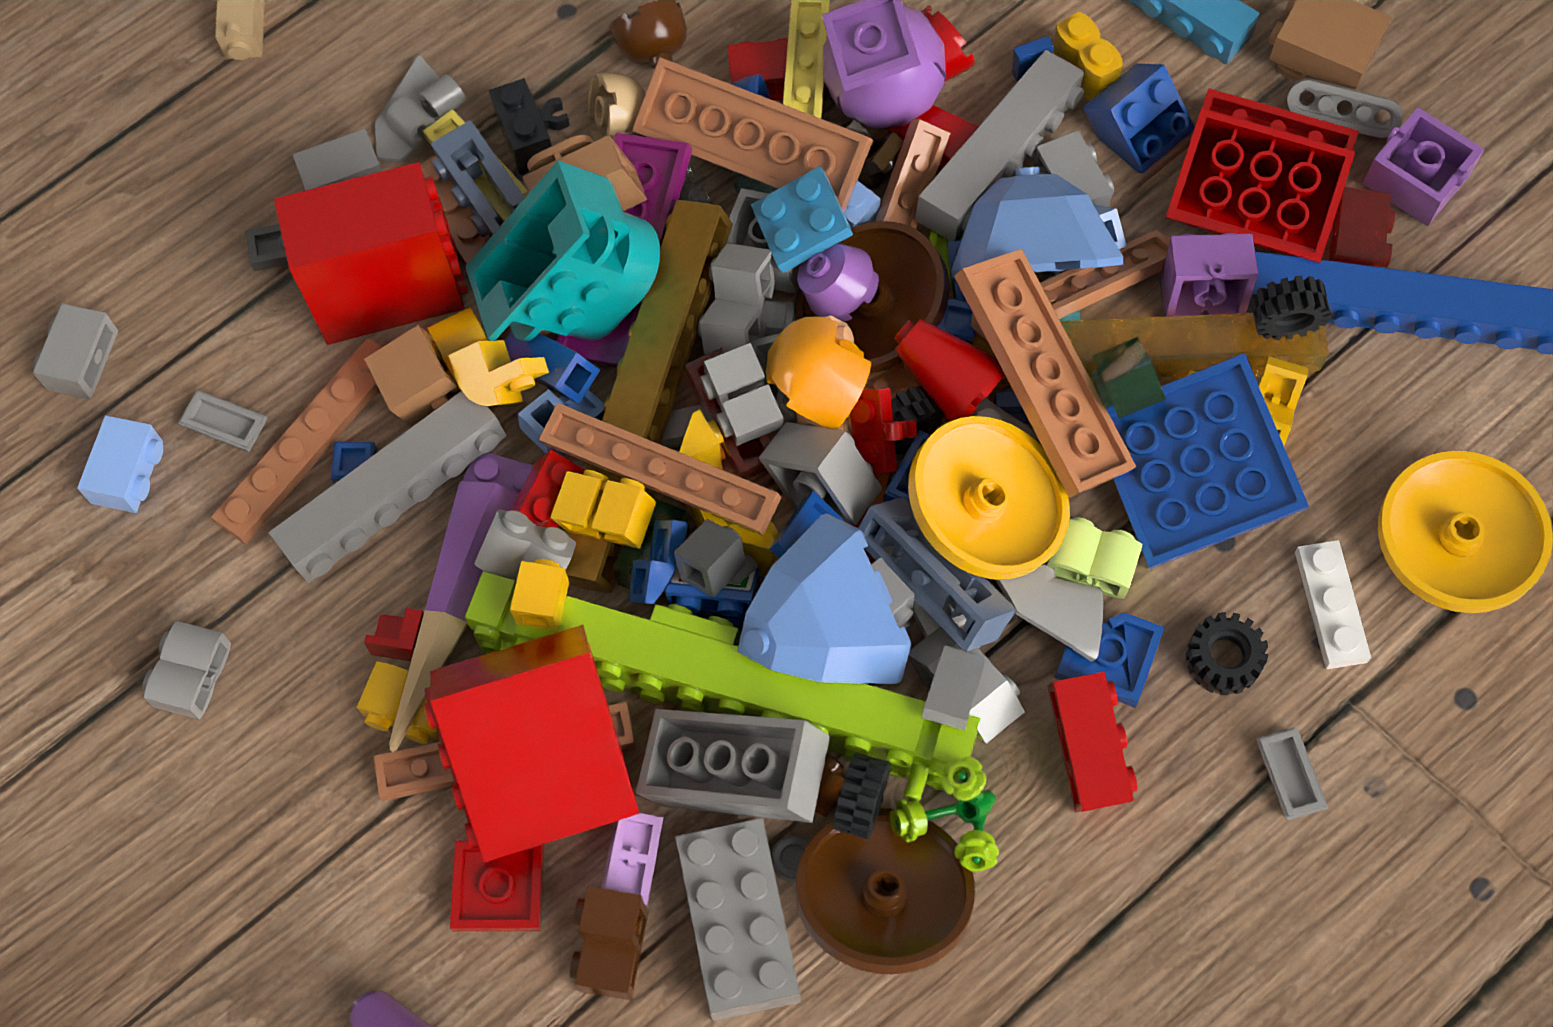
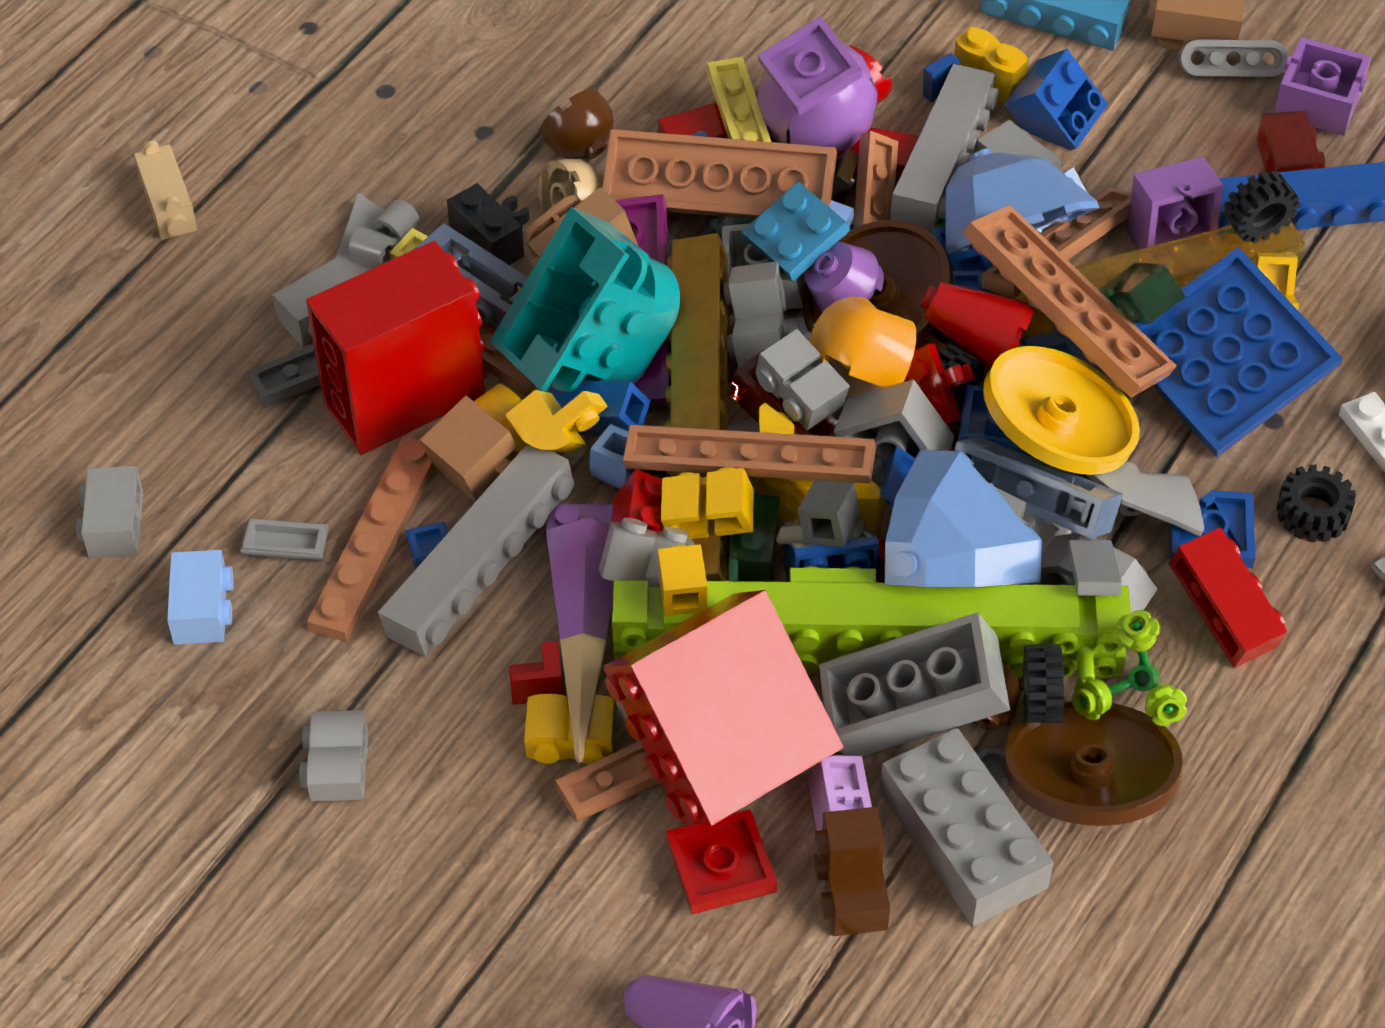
camera: 20 degrees left, 15 degrees down
blue slope [628,520,688,604] -> none
yellowish green brick [1047,517,1143,599] -> none
red slope [1165,88,1359,263] -> none

